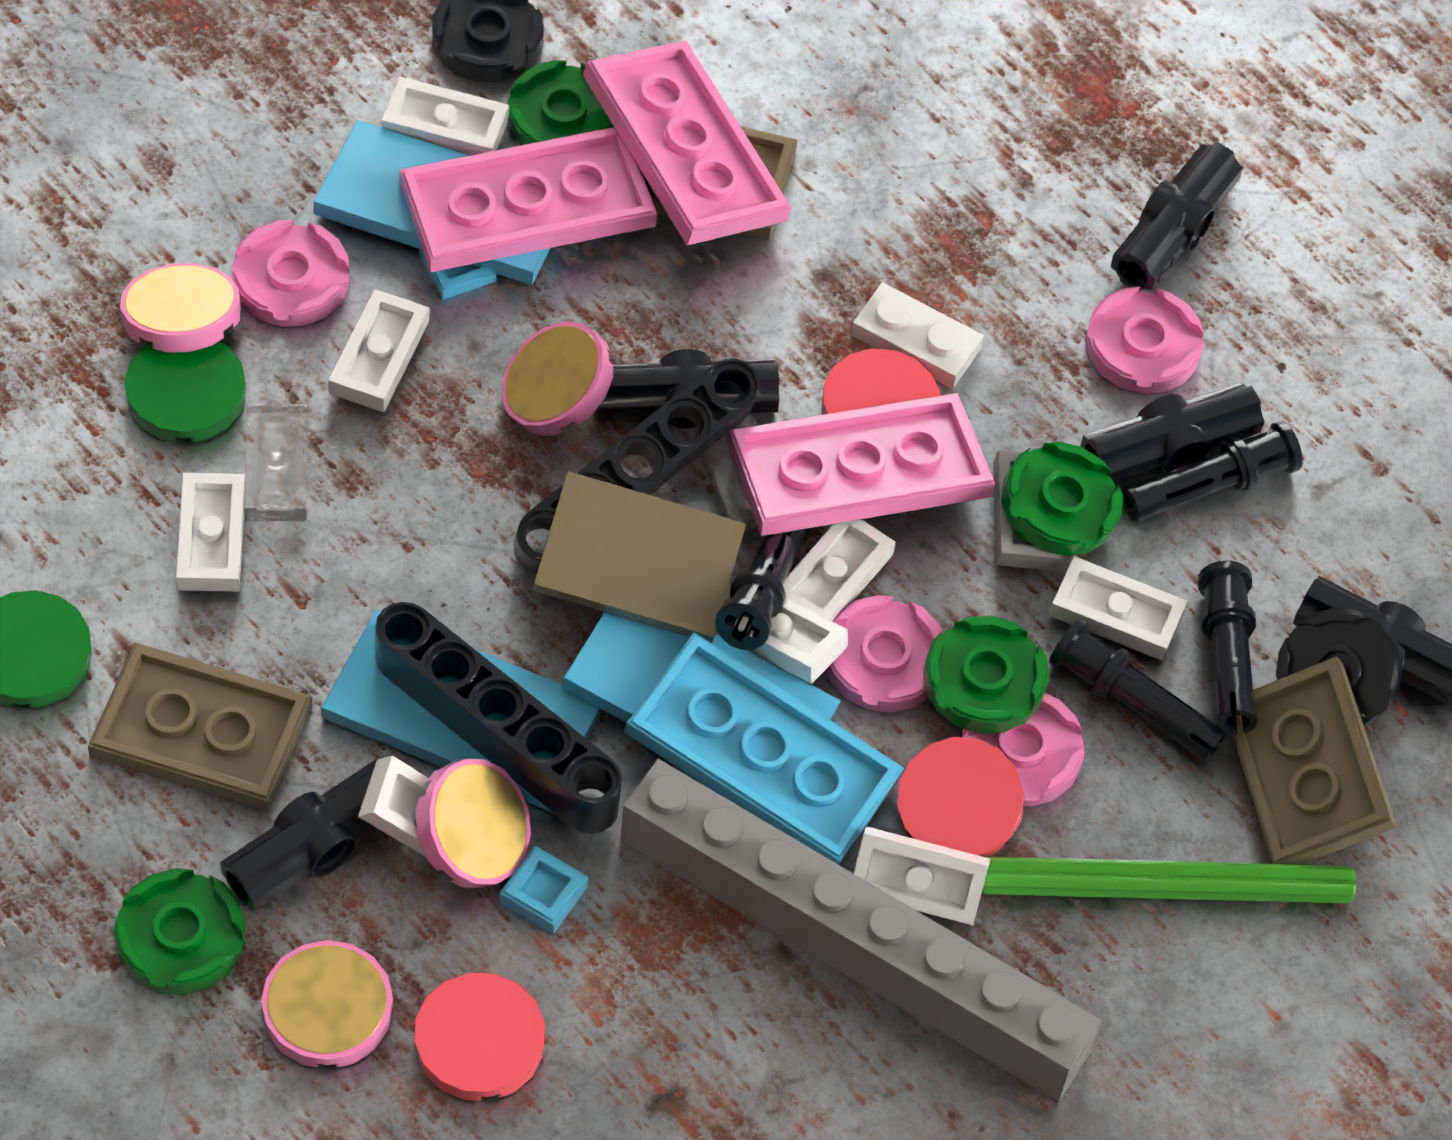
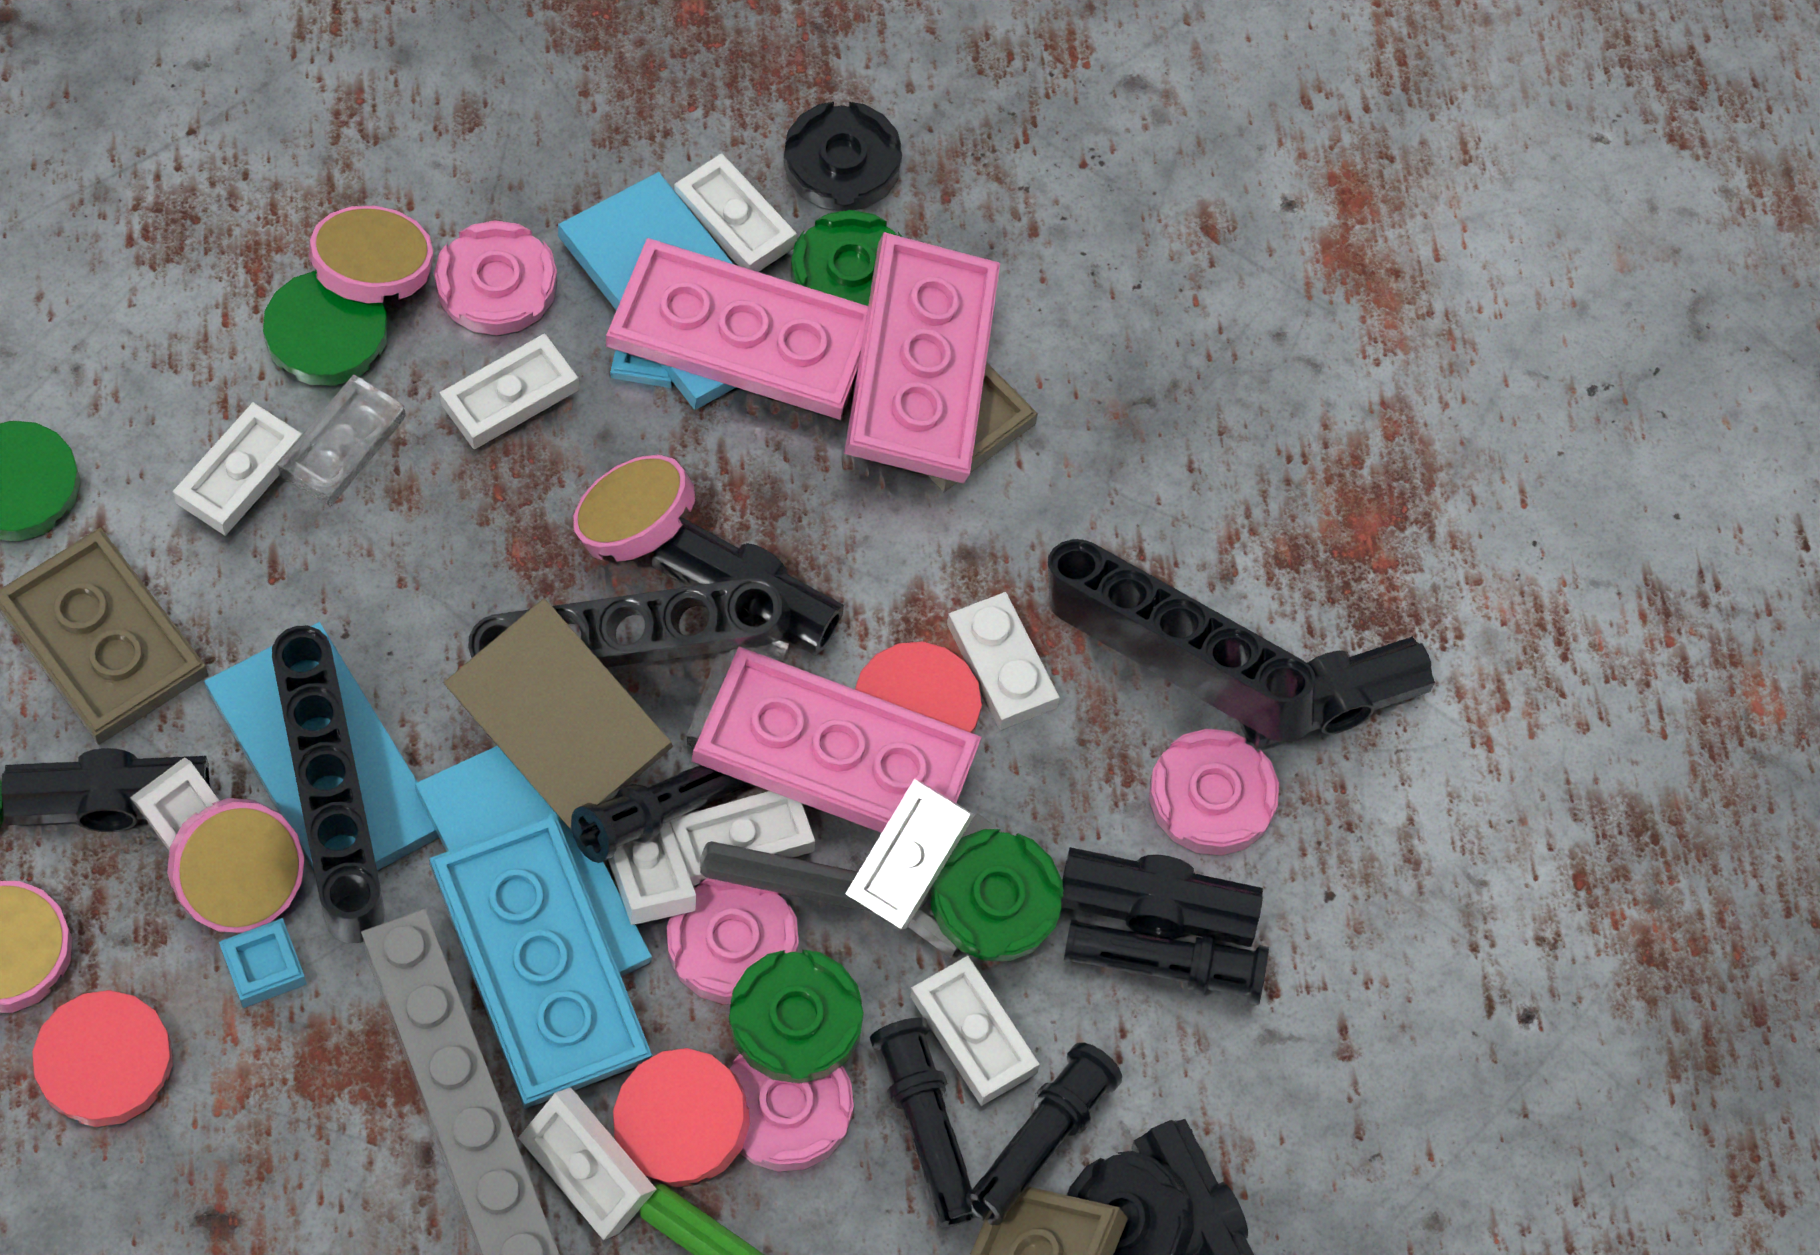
camera: 35 degrees right, 5 degrees up
none -> dark grey axle [700,841,873,912]
none -> white plate [845,779,975,929]
none -> black beam [1048,539,1315,742]

